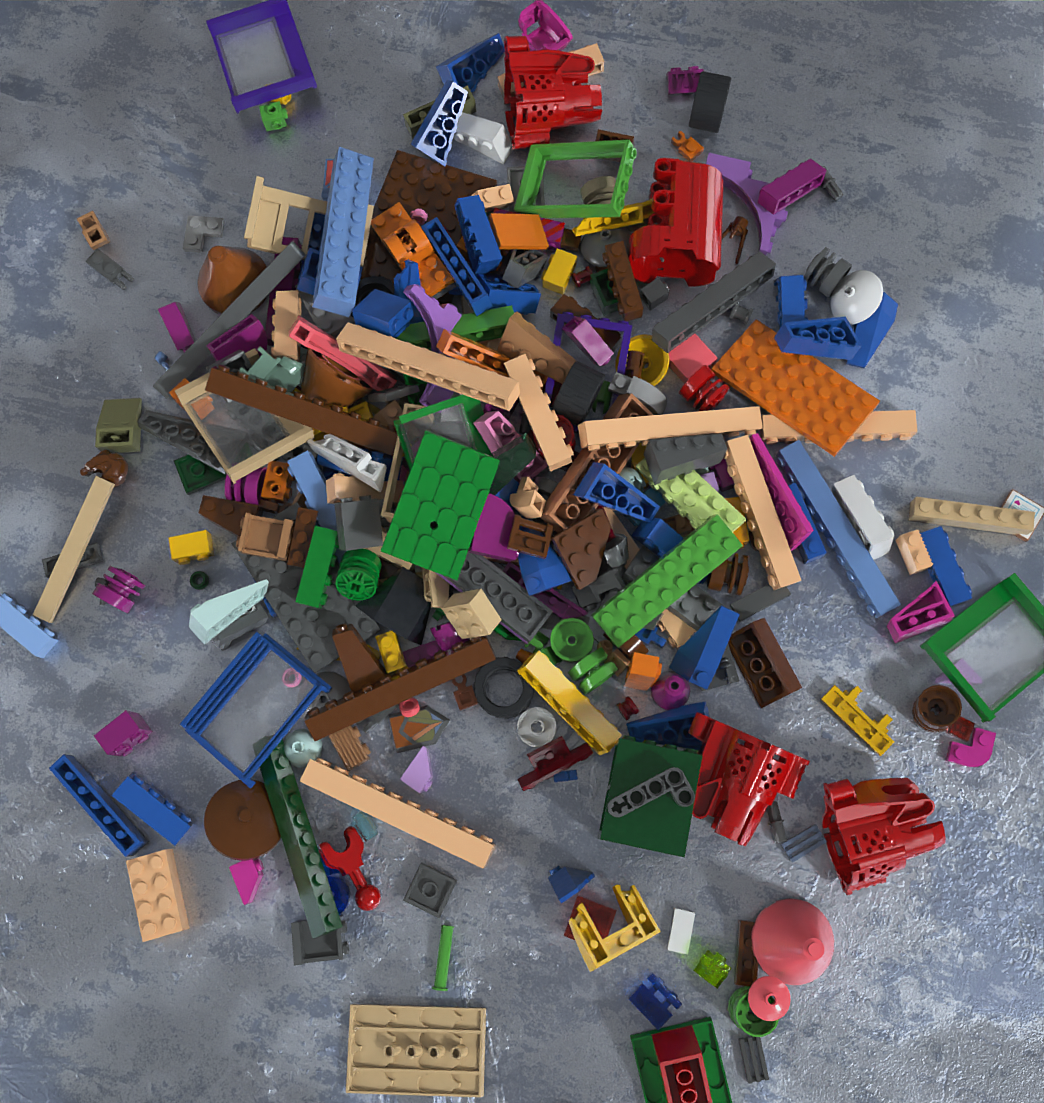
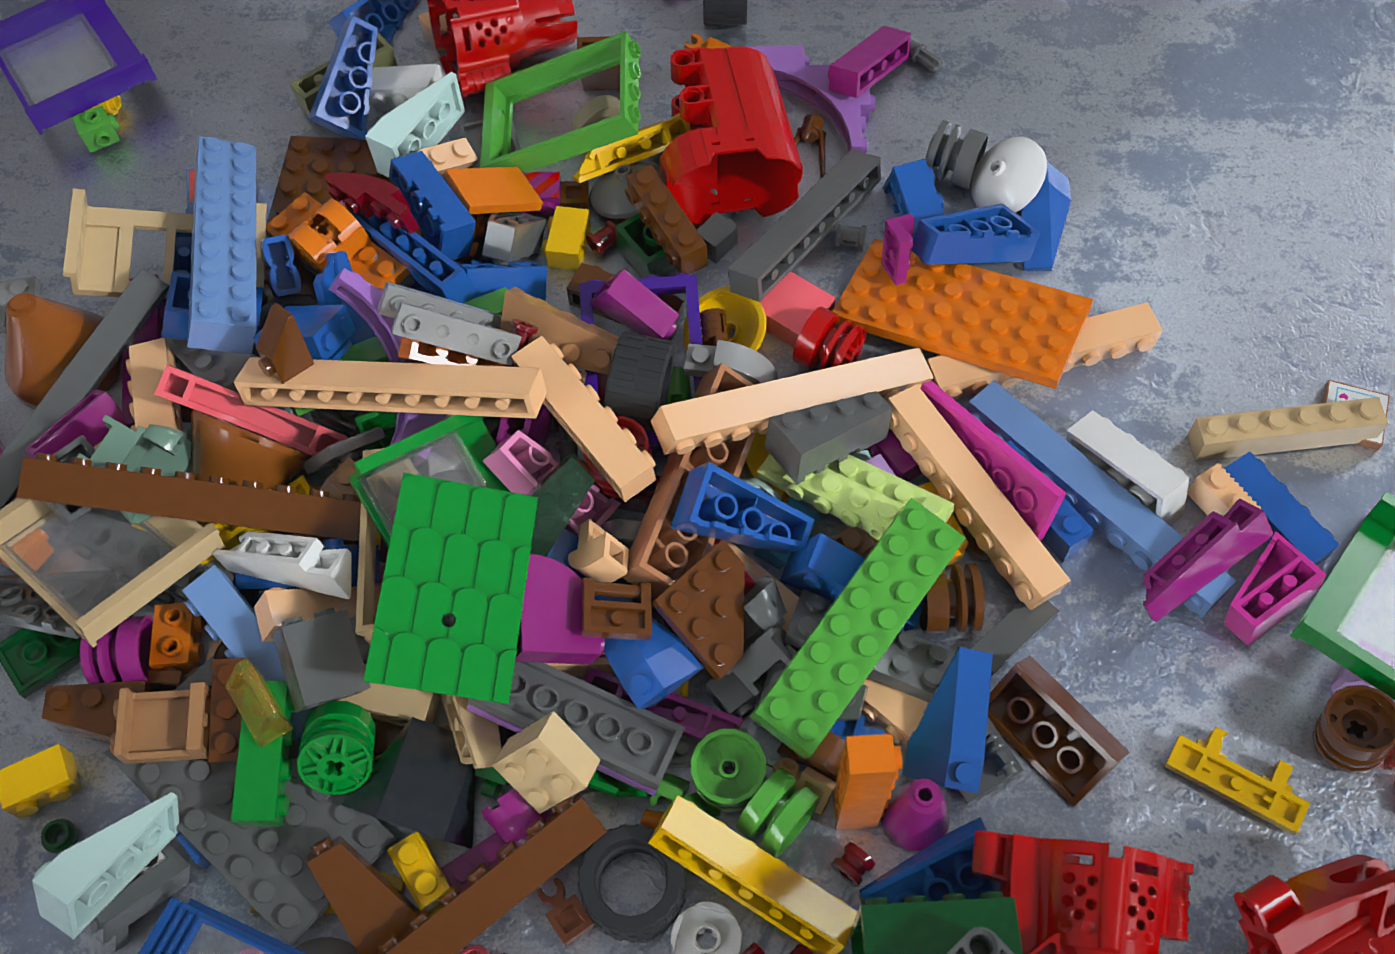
camera: 20 degrees left, 15 degrees down
none -> clear yellow tile [225,659,292,747]
none -> reddish brown slope [256,303,314,384]
none -> blue brick [260,235,301,297]
none -> dark red slope [323,172,419,234]
none -> light aqua slope [365,72,465,177]
none -> light grey fence [377,281,522,366]
none -> dark red bush [511,319,538,352]
none -> magenta bracket [881,214,915,286]
none -> magenta wedge [1143,498,1273,622]

